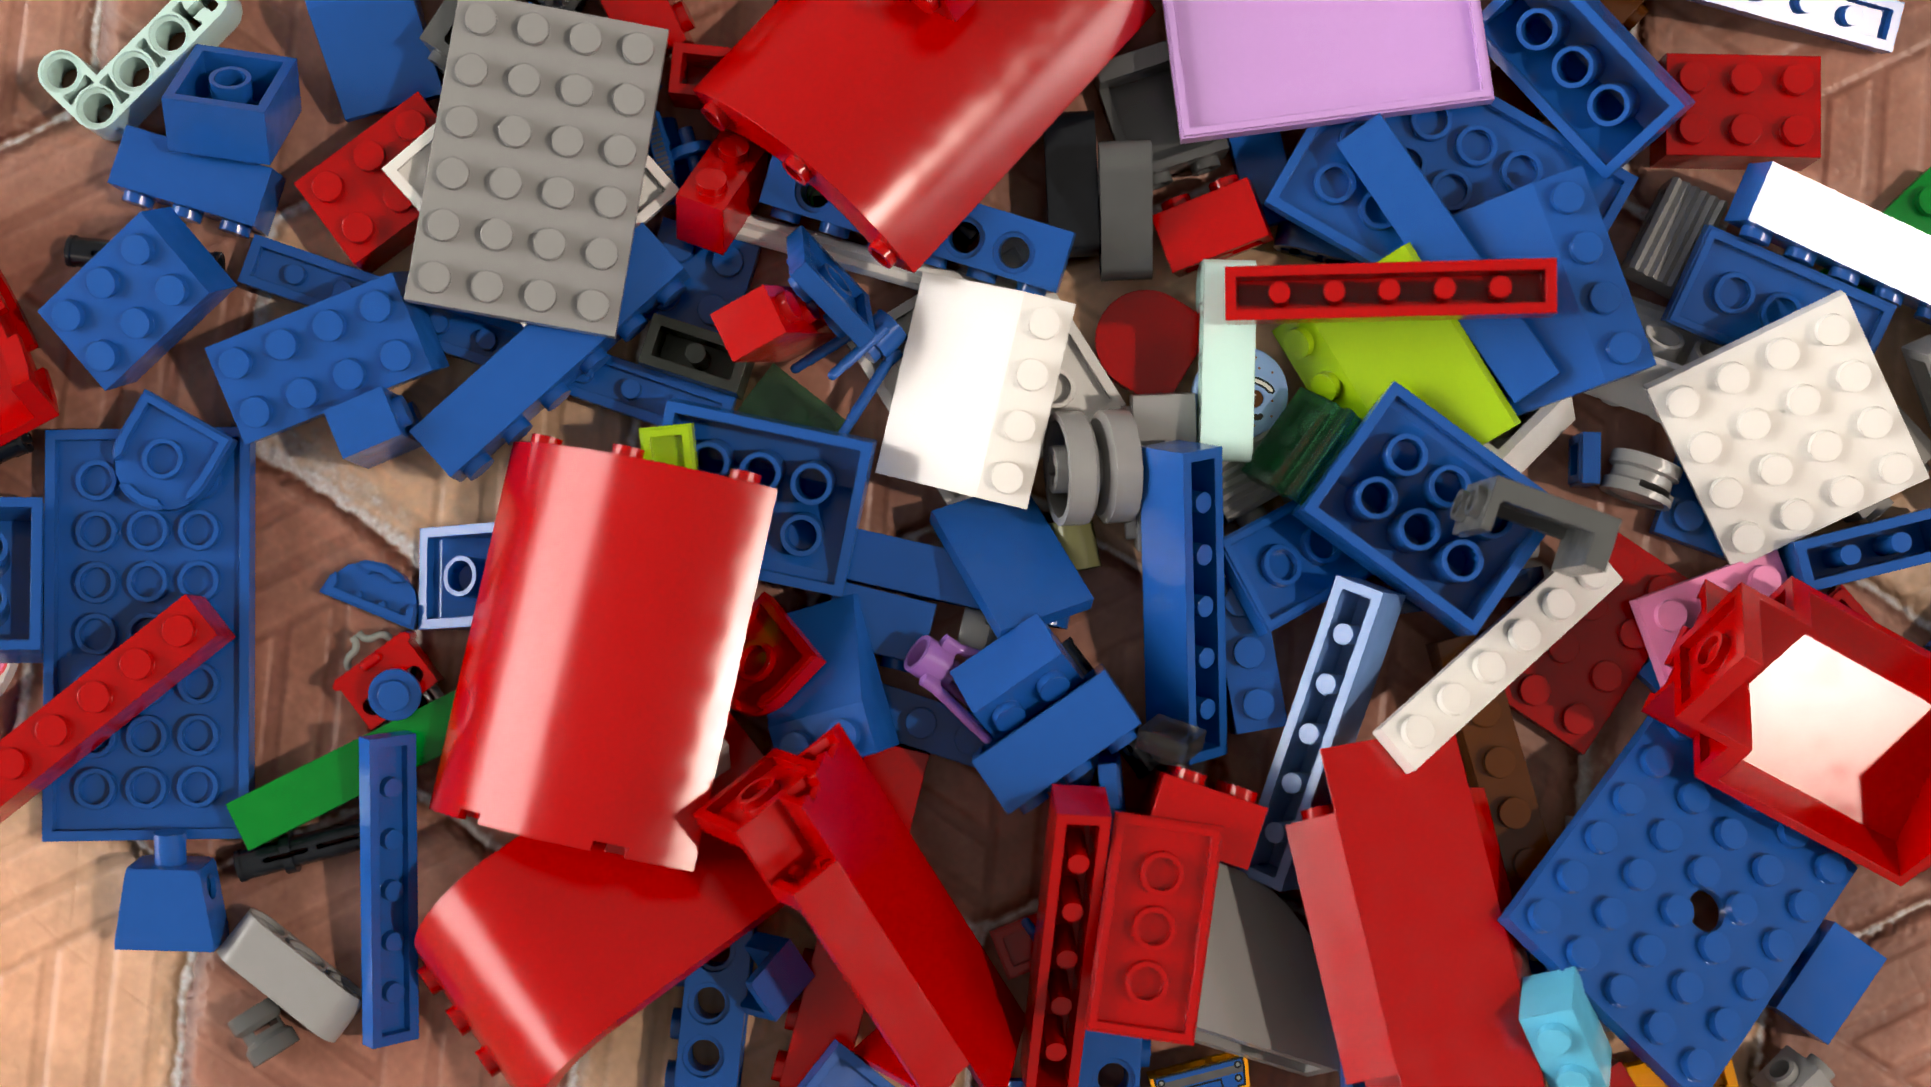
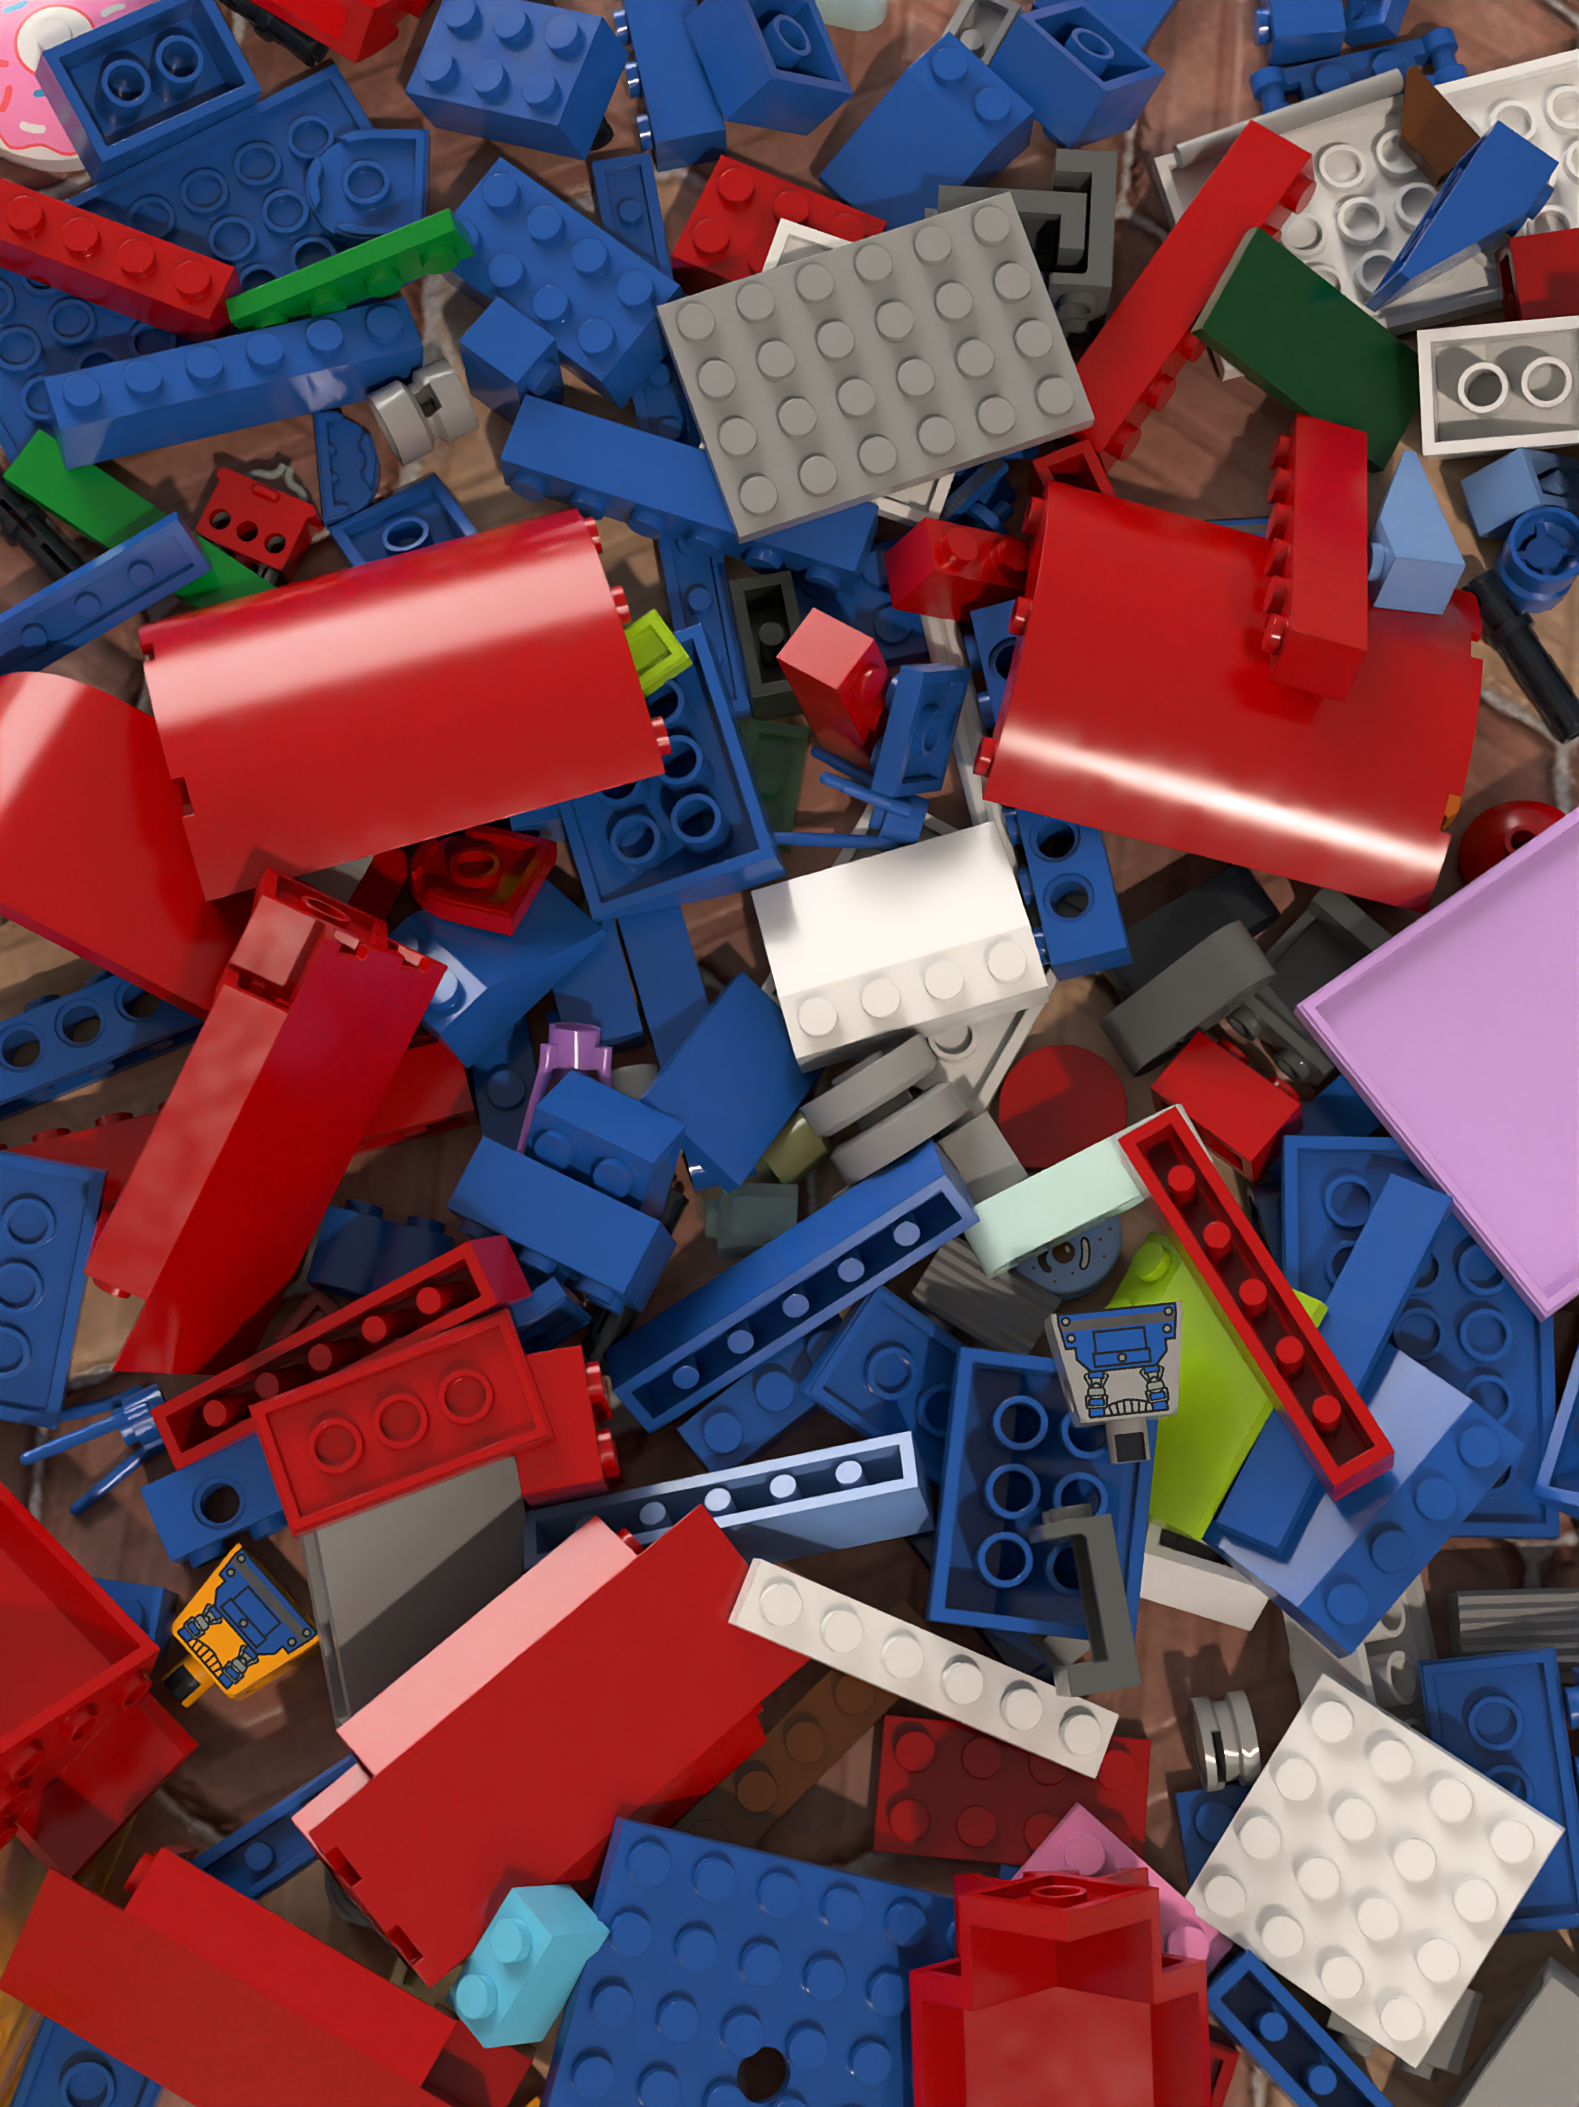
camera: 60 degrees right, 10 degrees down
blue plate [368,668,422,721] -> none
blue panel [740,932,815,1022] -> none
clear smoke plate [1135,713,1207,765] -> none
clear green plate [1241,387,1362,506] -> none
blue tile [1568,432,1601,488] -> none
none -> blue brick [43,297,423,470]
none -> green plate [225,208,476,333]
none -> blue brick [306,1200,457,1300]
none -> light grey wheel [366,357,479,467]
none -> clear light blue brick [705,1182,799,1258]
none -> torso [1044,1301,1182,1464]

